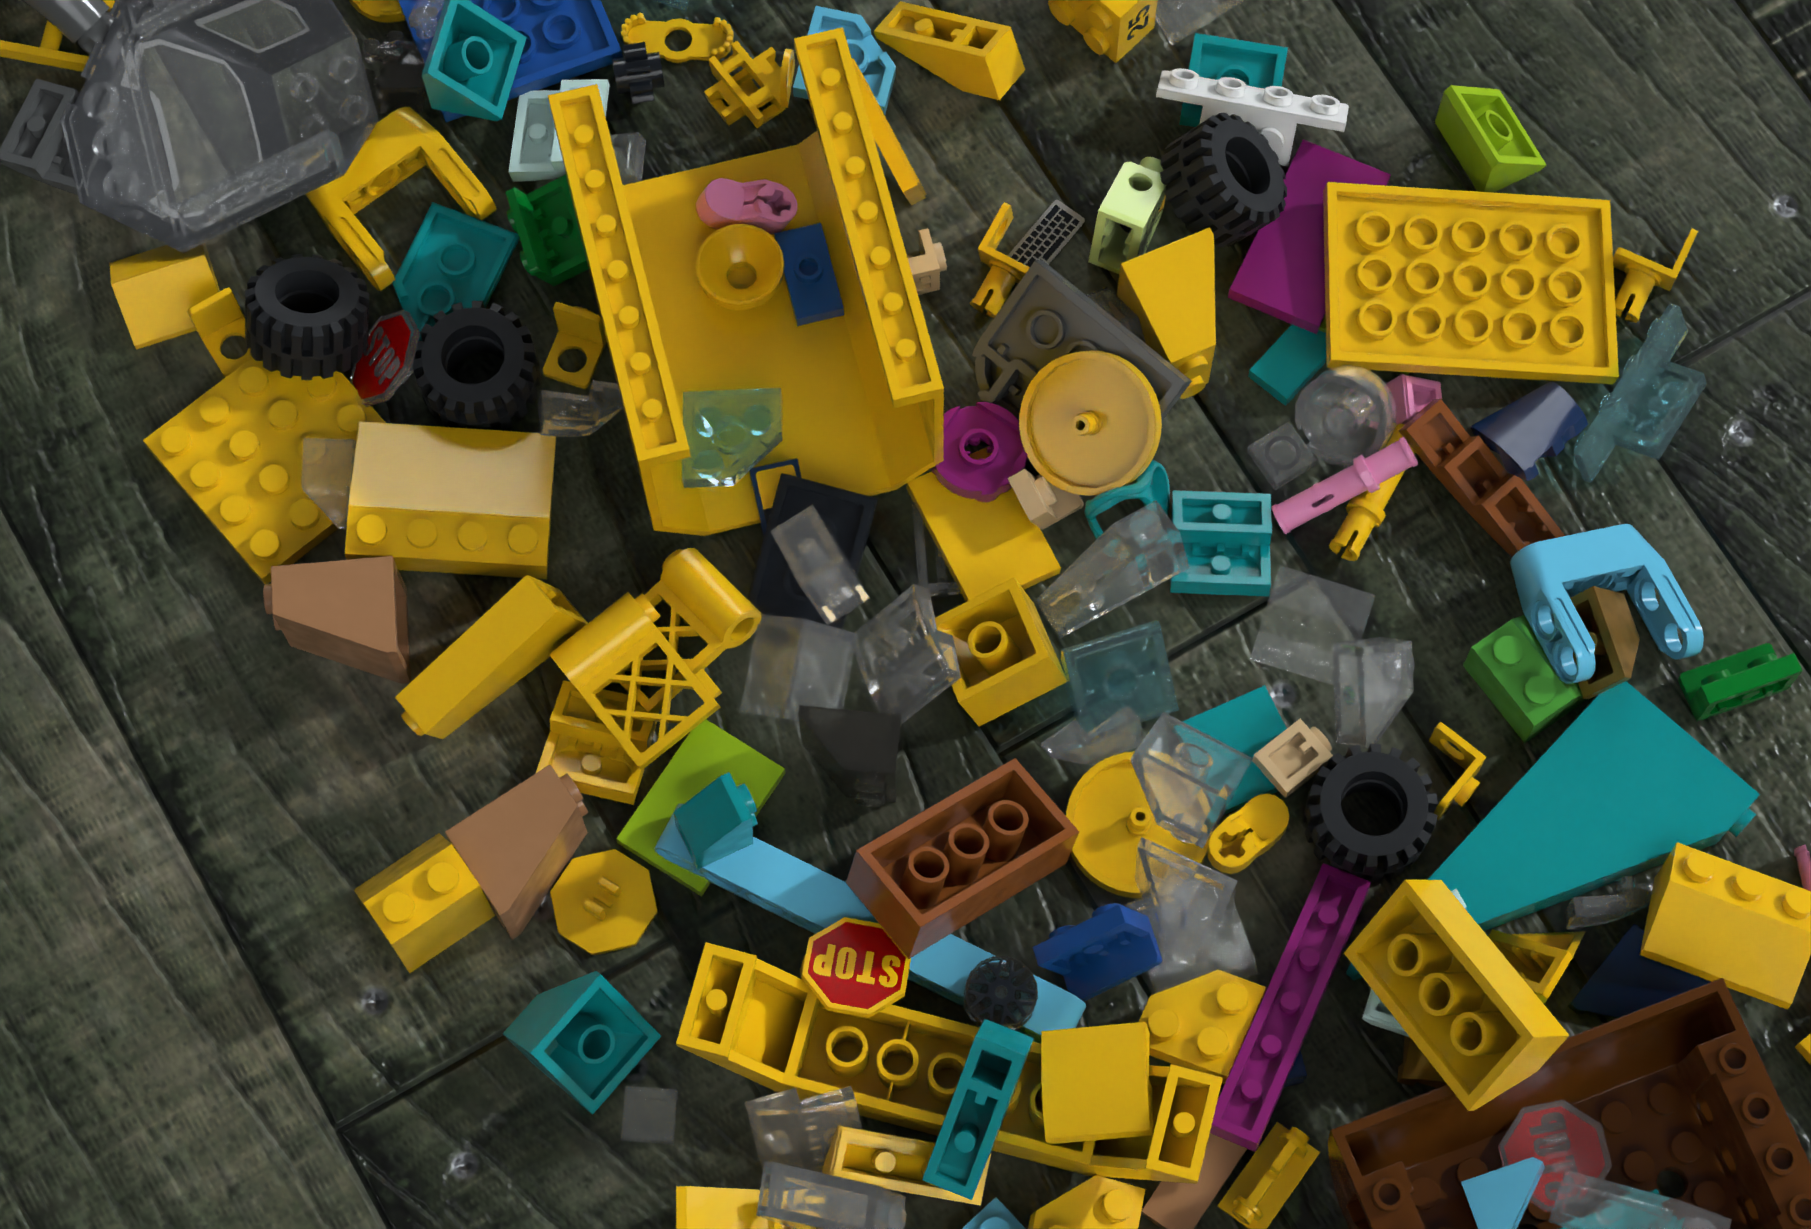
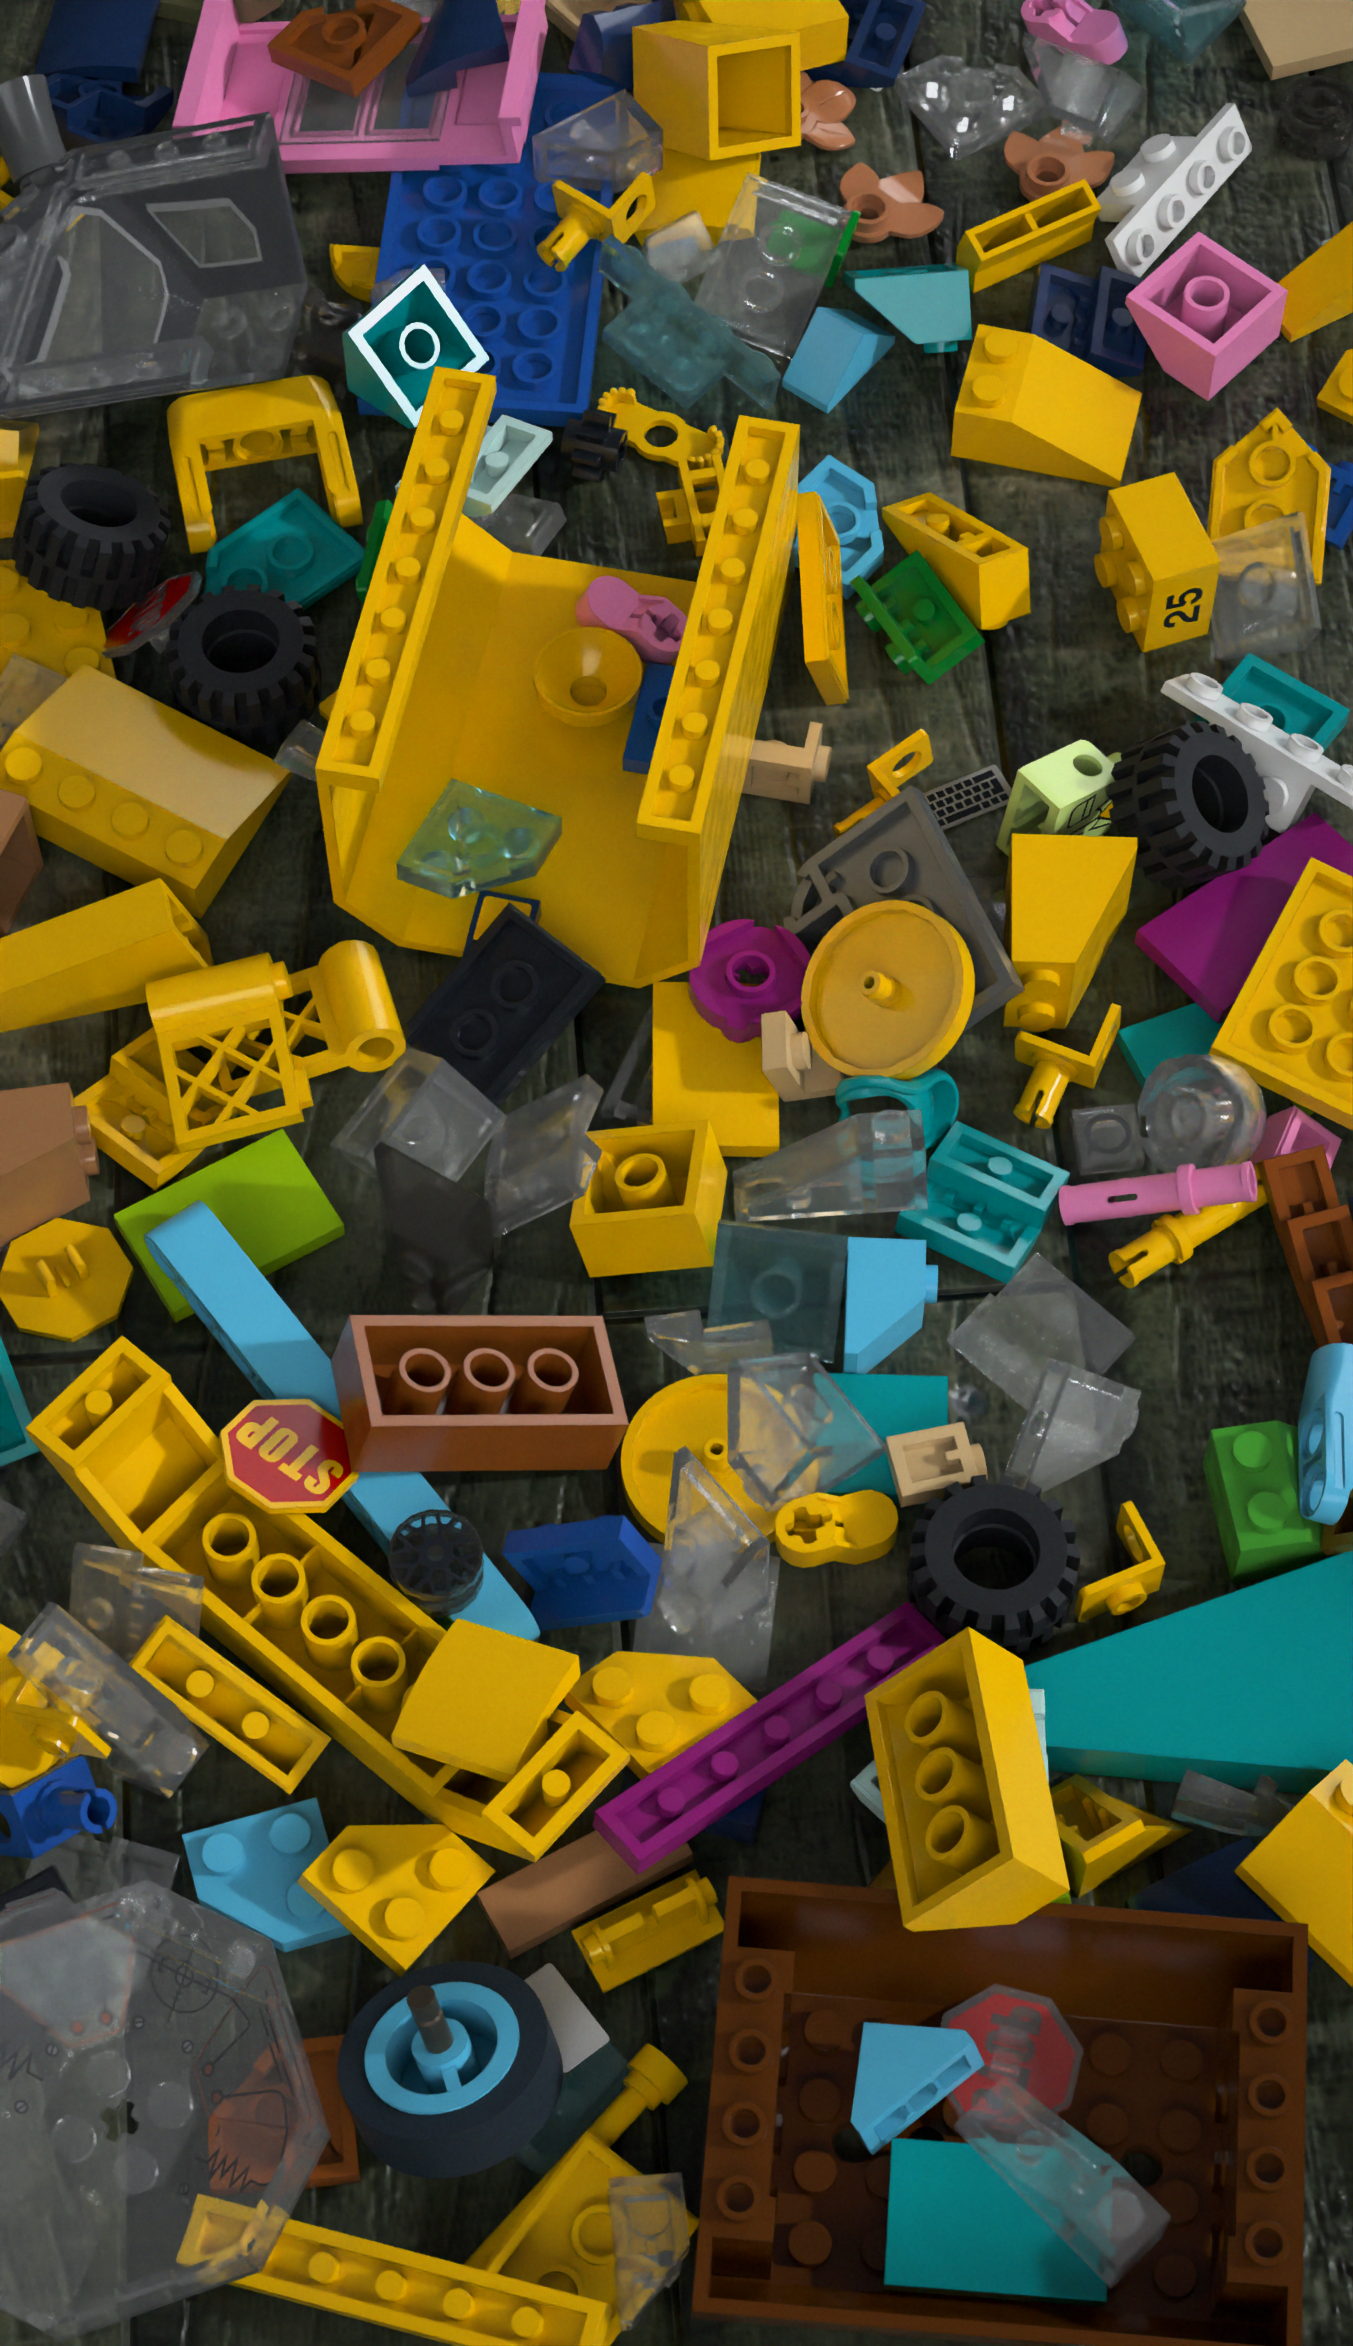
camera: 25 degrees right, 10 degrees down
teal slope [674,772,758,870] -> none
clear slope [771,504,870,625] -> none
teal slope [922,1019,1034,1200] -> none
none -> medium azure slope [843,1237,938,1374]
none -> green bracket [850,550,986,685]
none -> yellow bracket [1013,1003,1121,1129]

